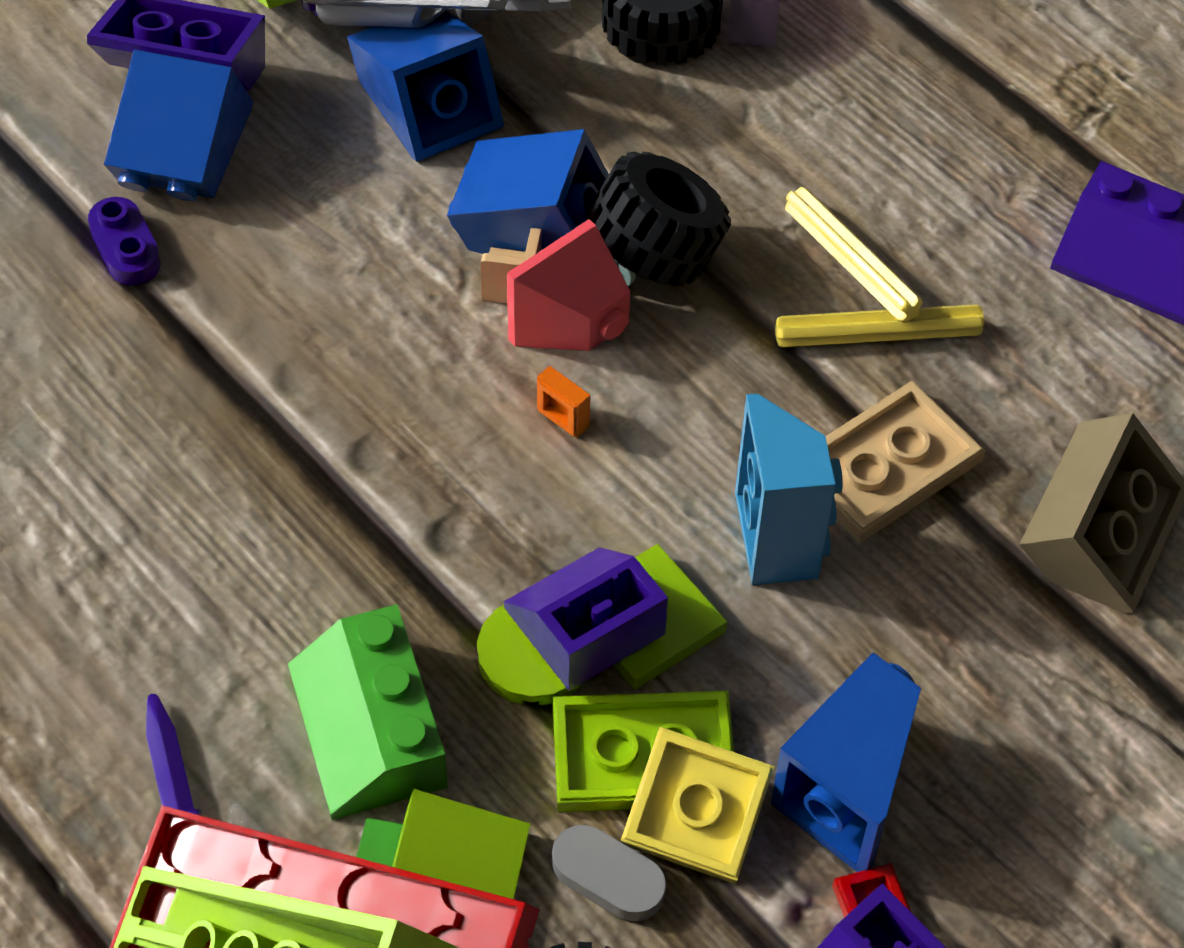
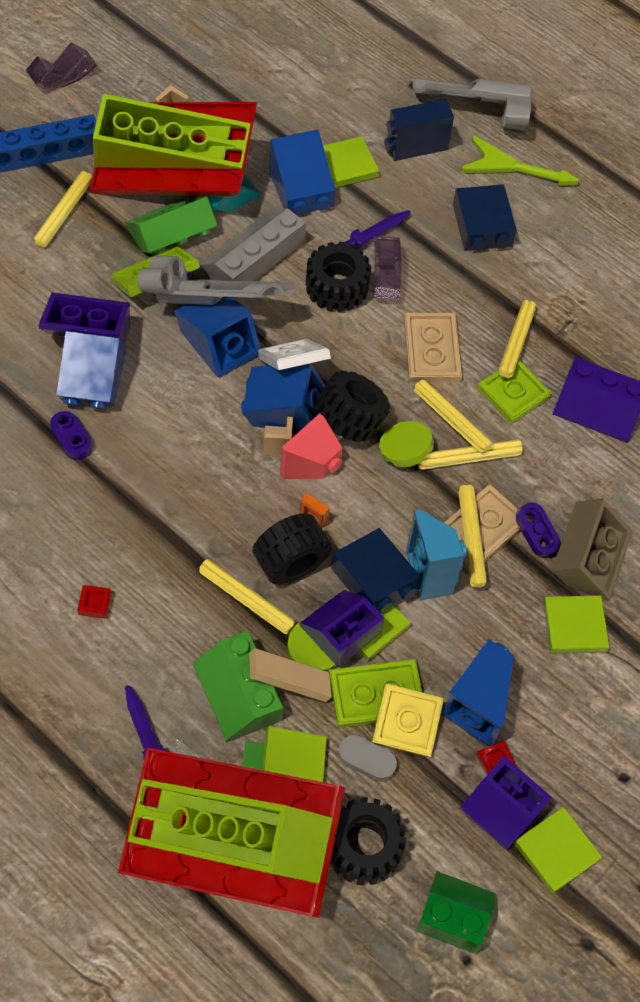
camera: 10 degrees left, 5 degrees up
none -> red tile [77,585,112,619]
none -> light yellow axle [199,559,295,634]
none -> tan tile [249,648,332,702]
none -> black tyre [252,513,332,585]
none -> white tile [258,339,331,370]
none -> dark blue brick [331,528,420,614]
none -> lime tile [379,421,434,467]
none -> tan tile [403,313,462,382]
none -> light yellow axle [458,484,487,588]
none -> lime tile [477,359,552,424]
none -> light yellow axle [499,300,536,379]
none -> dark purple plate [516,502,560,557]
none -> lime tile [543,596,609,653]

